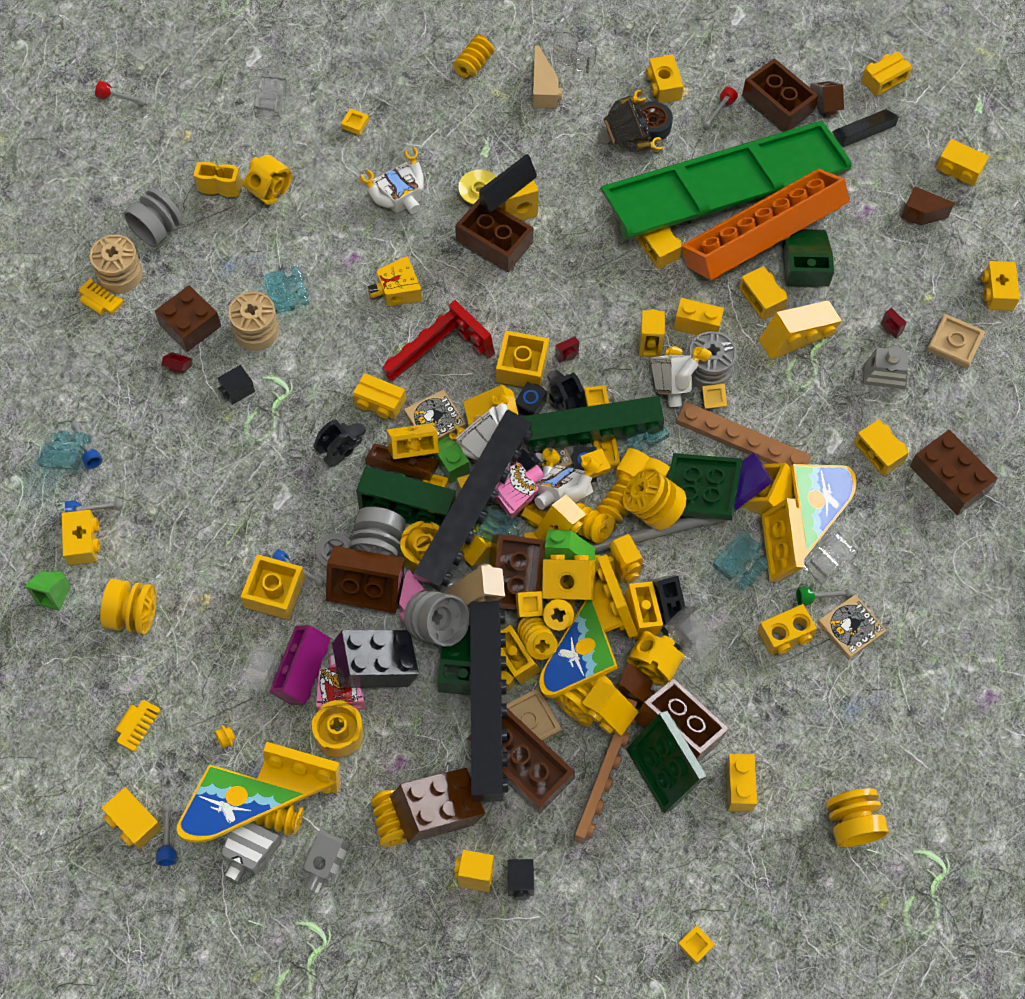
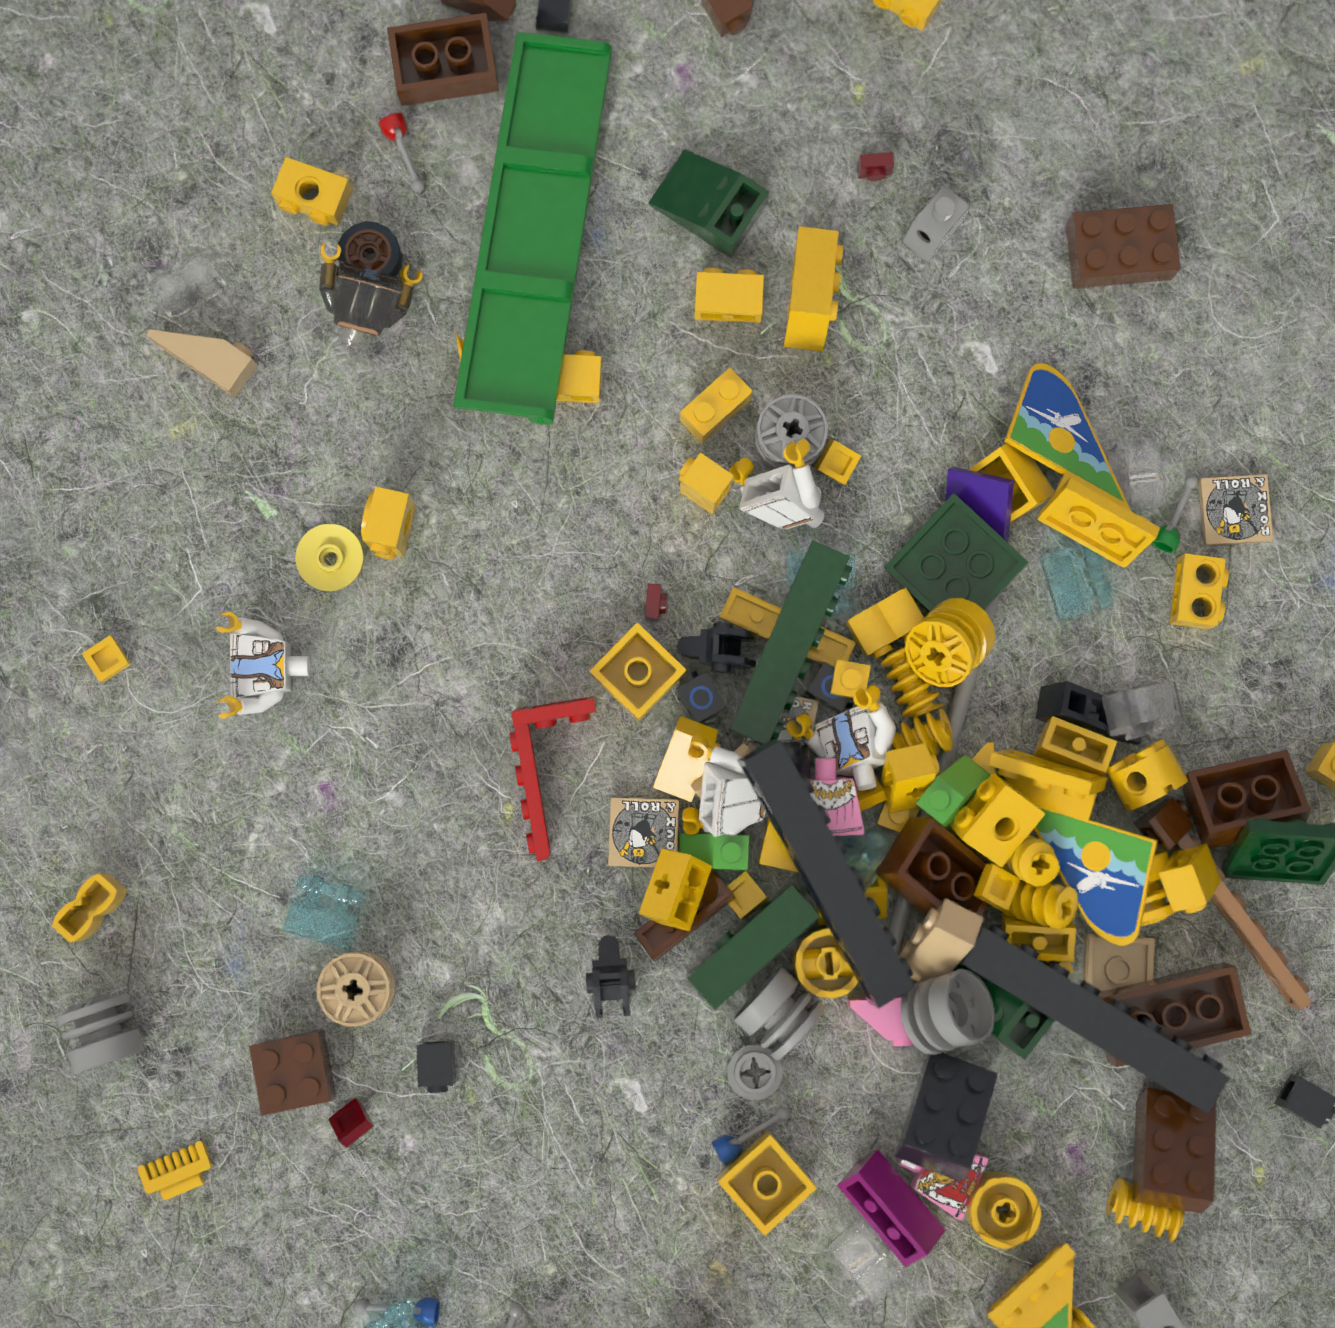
camera: 60 degrees left, 20 degrees up
tan wheel [89,235,143,293] -> none
yellow brick [242,155,293,205] -> none
reddish brown brick [325,546,405,613] -> none
yellow brick [353,373,406,420] -> none
yellow torso [367,256,422,306] -> none
yellow piece [452,34,495,78] -> none
yellow brick [454,850,494,893] -> none
reddish brown brick [455,199,534,272] -> none
black slope [479,154,537,212] -> none
yellow brick [608,534,644,583] -> none
medium nougat plate [676,402,812,468] -> none
orange brick [681,169,850,280] -> none
yellow brick [854,419,909,477] -> none
tan tile [927,313,986,369] -> none

